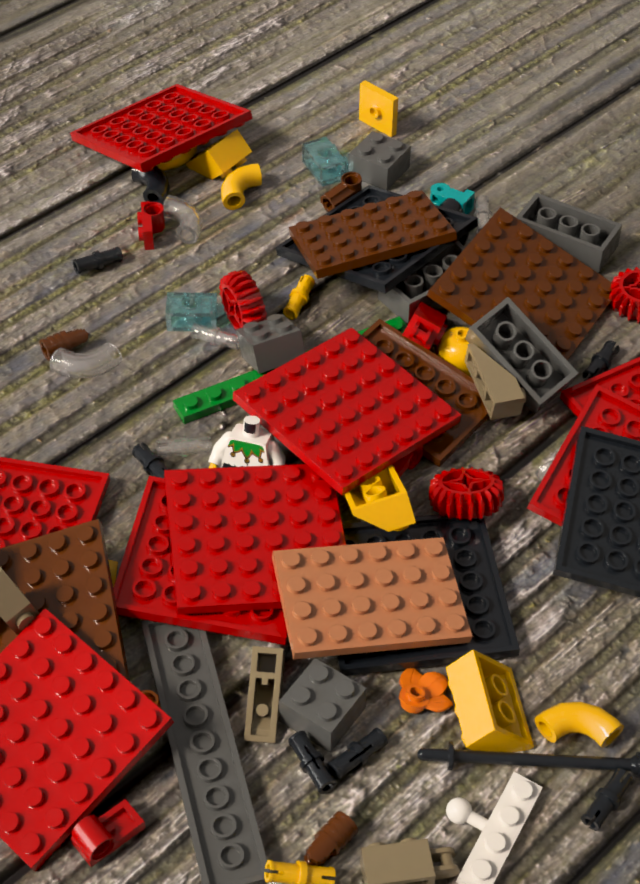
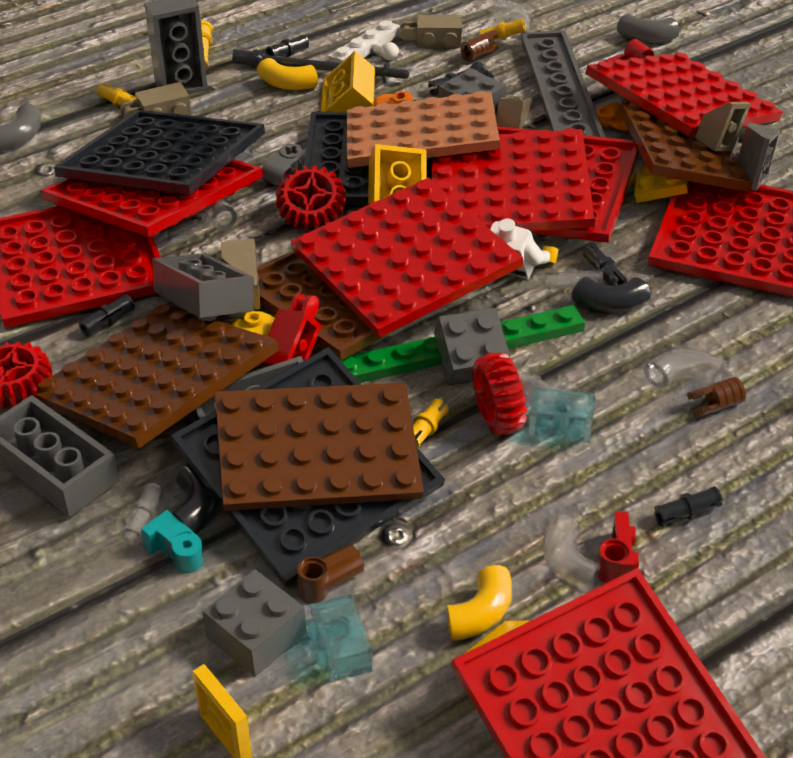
camera: 170 degrees left, 5 degrees down
none -> dark grey piece [261,144,303,186]
none -> black cylinder [571,277,651,314]

